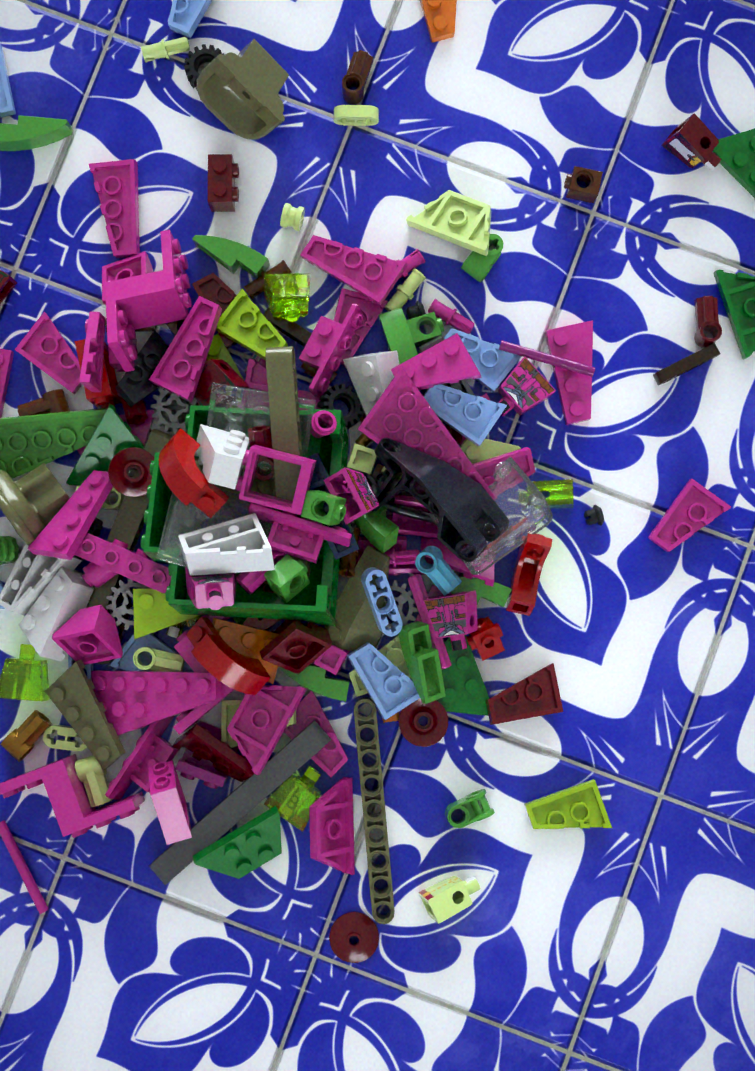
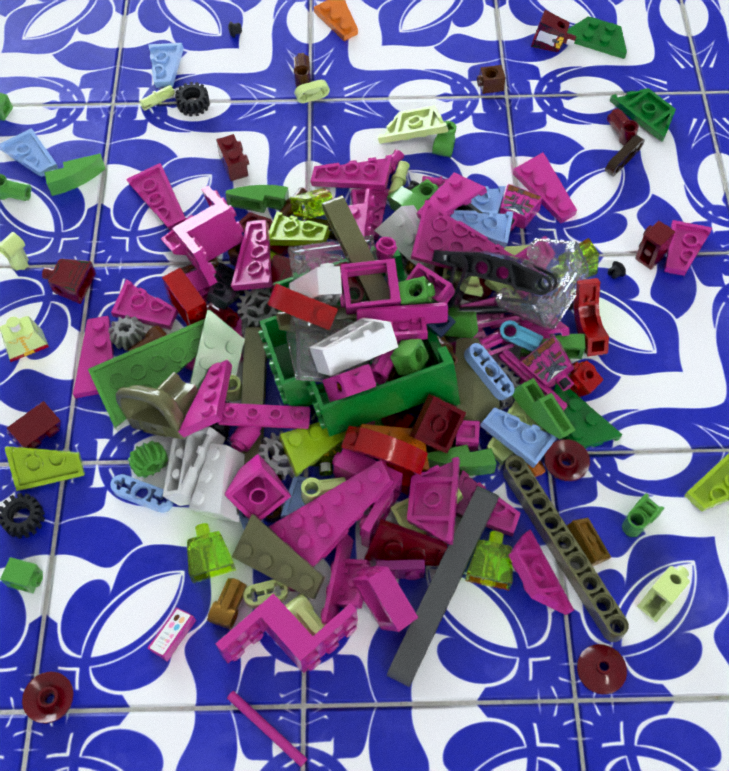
camera: 15 degrees left, 25 degrees down
dark pink wing [79,311,106,392] -> none
dark red dish [108,447,154,497] -> none
green wing [192,806,282,879] -> none
olive piece [196,39,289,139] -> none
yellowish green wheel [280,203,305,231] -> none
dark red wing [486,663,563,725] -> none
magenta bar [499,340,595,377] -> none
none -> light grey gear [108,315,145,351]
none -> pearl gold slope [567,518,611,566]
none -> dark red brick [635,220,675,270]

